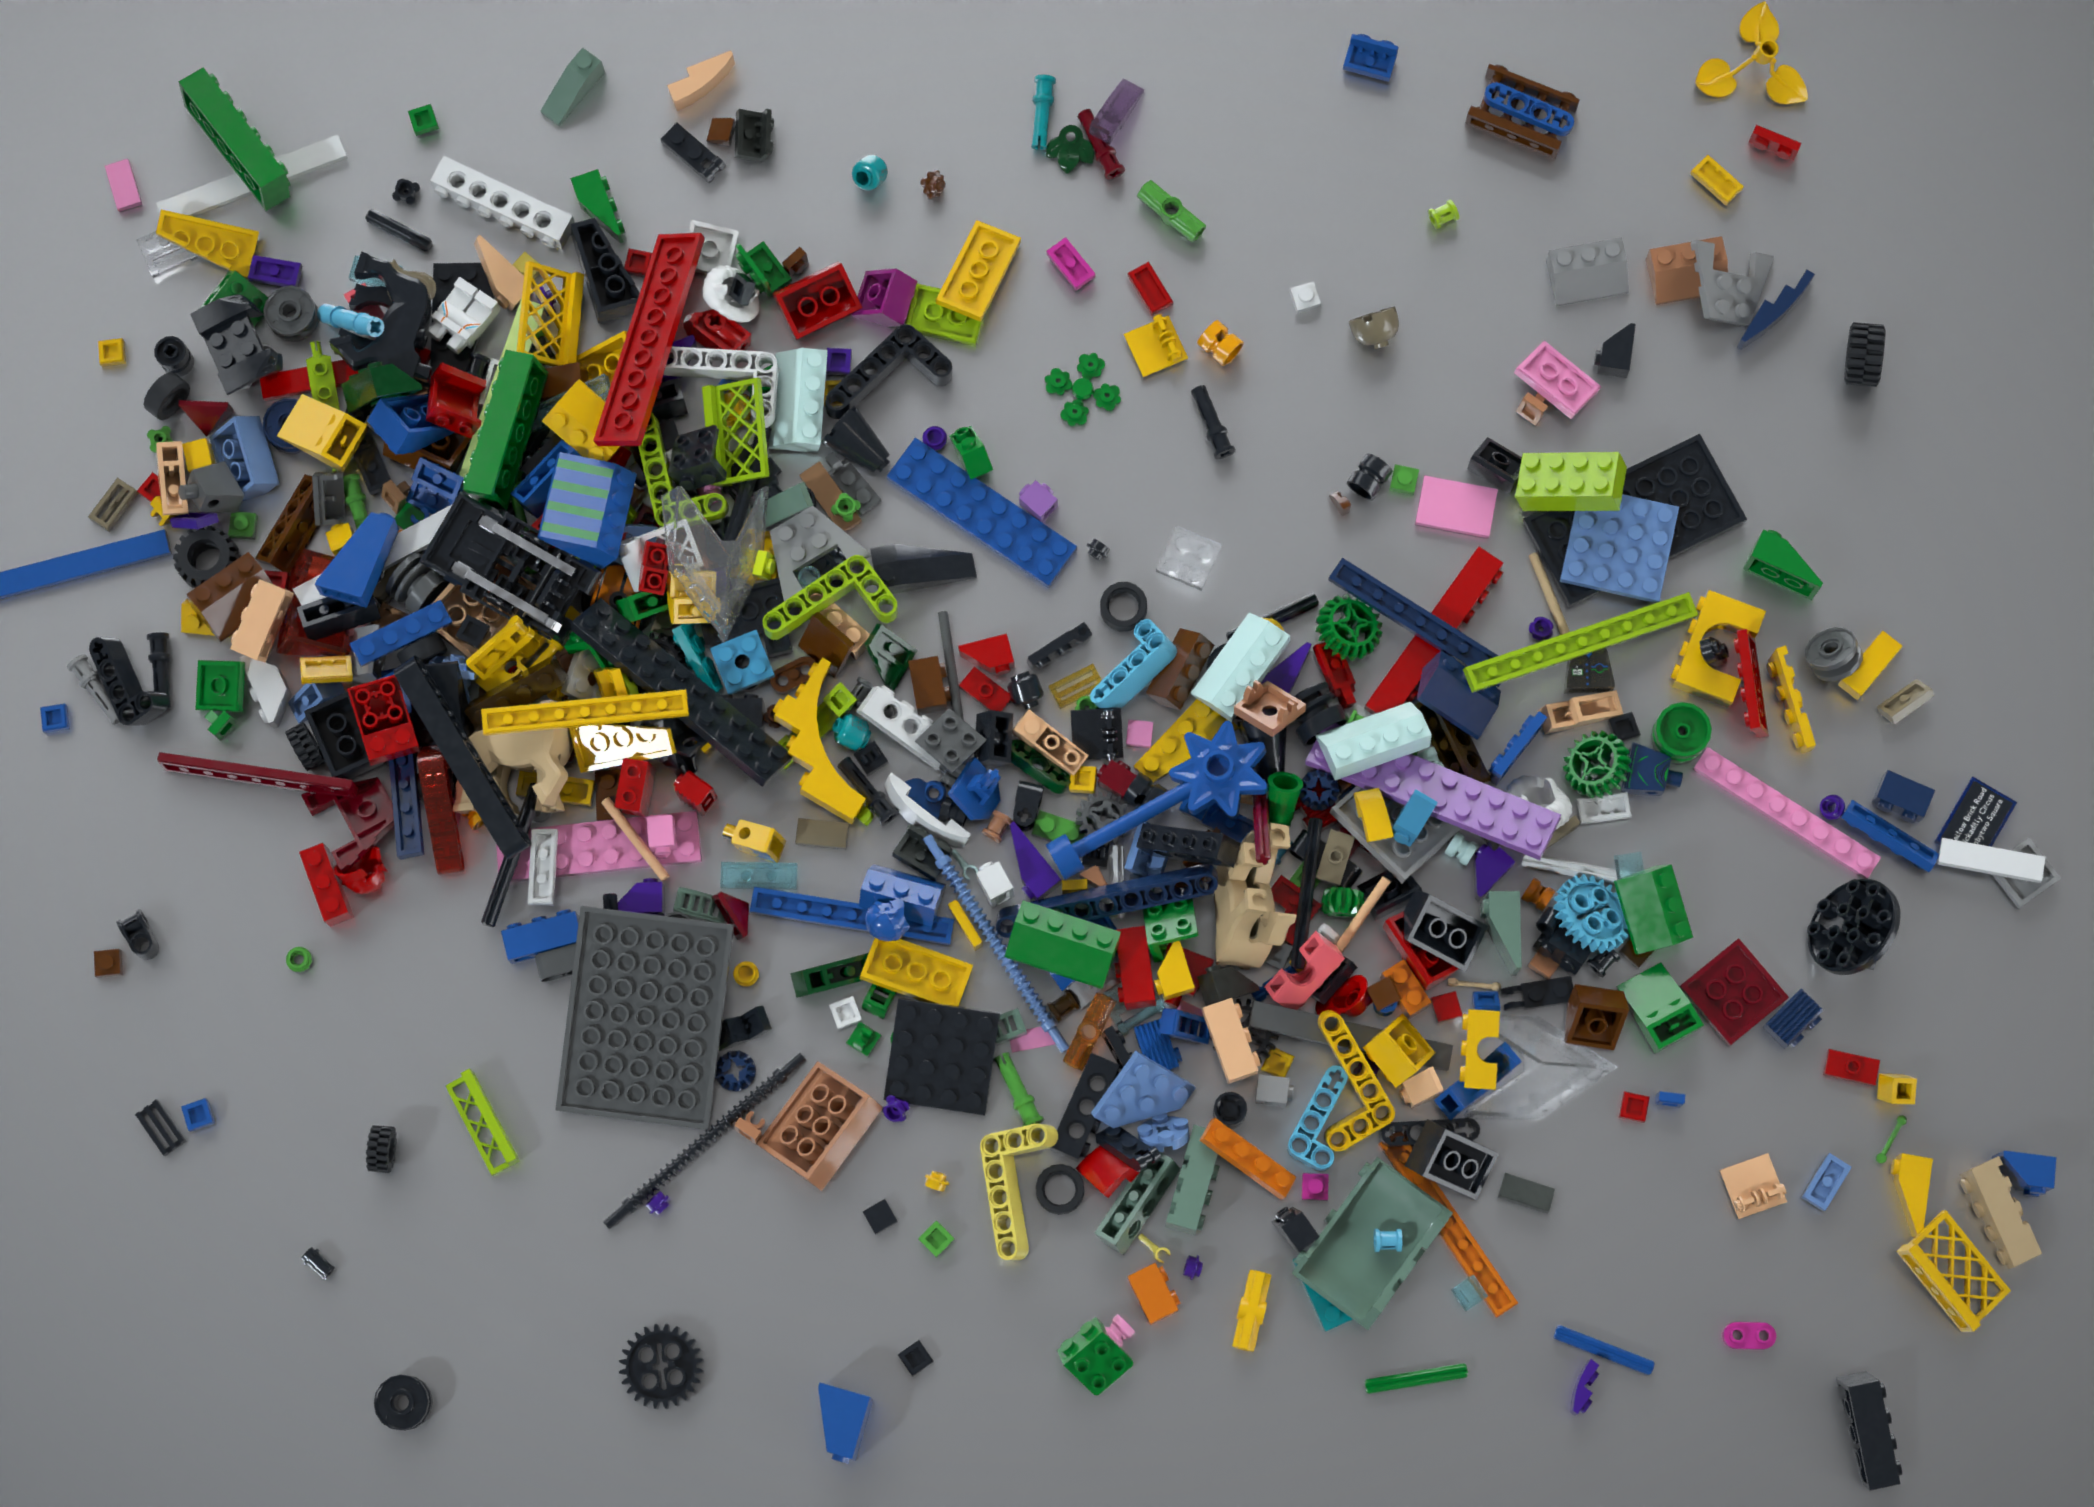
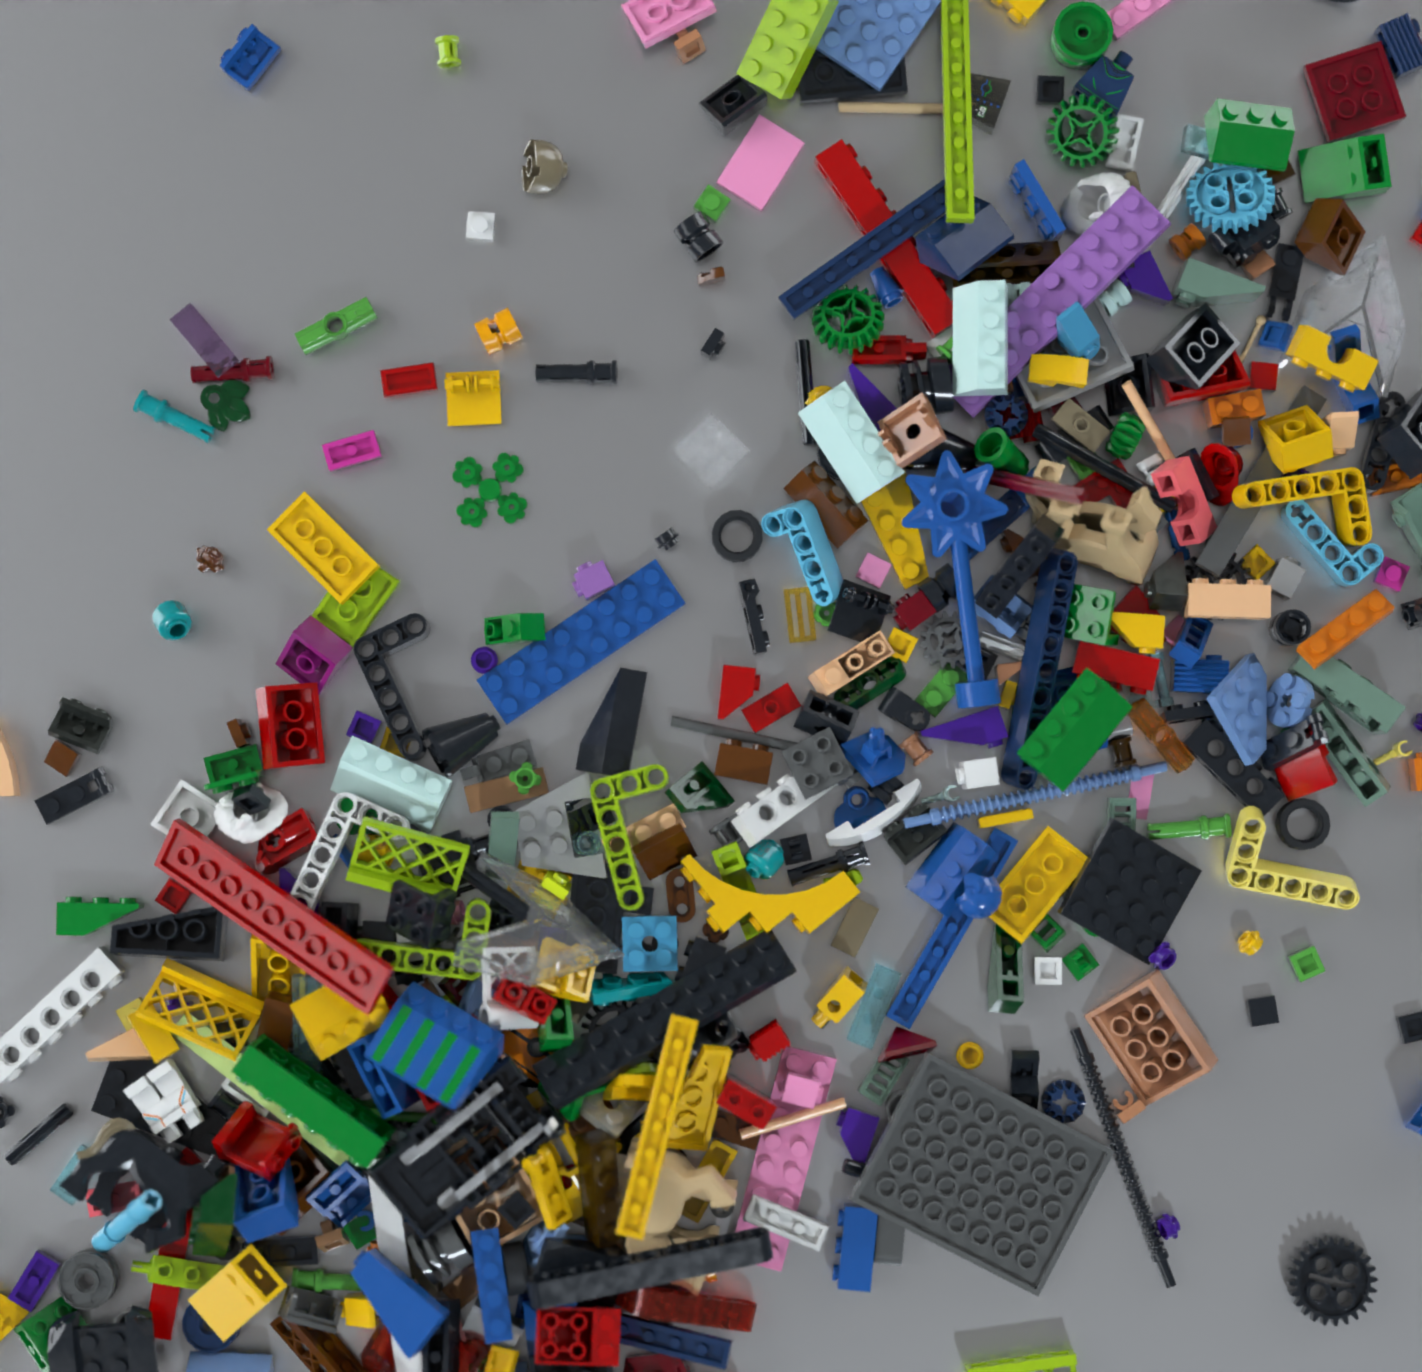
camera: 70 degrees left, 10 degrees up
black axle [481,783,537,927] -> none
black head [1007,671,1044,710] -> none
dark purple plate [1529,617,1554,641] -> none
light nougat slope [1538,690,1623,734] -> none
none -> yellow tile [127,1004,180,1064]
none -> black plate [701,327,726,360]
none -> blue cone [870,266,904,309]

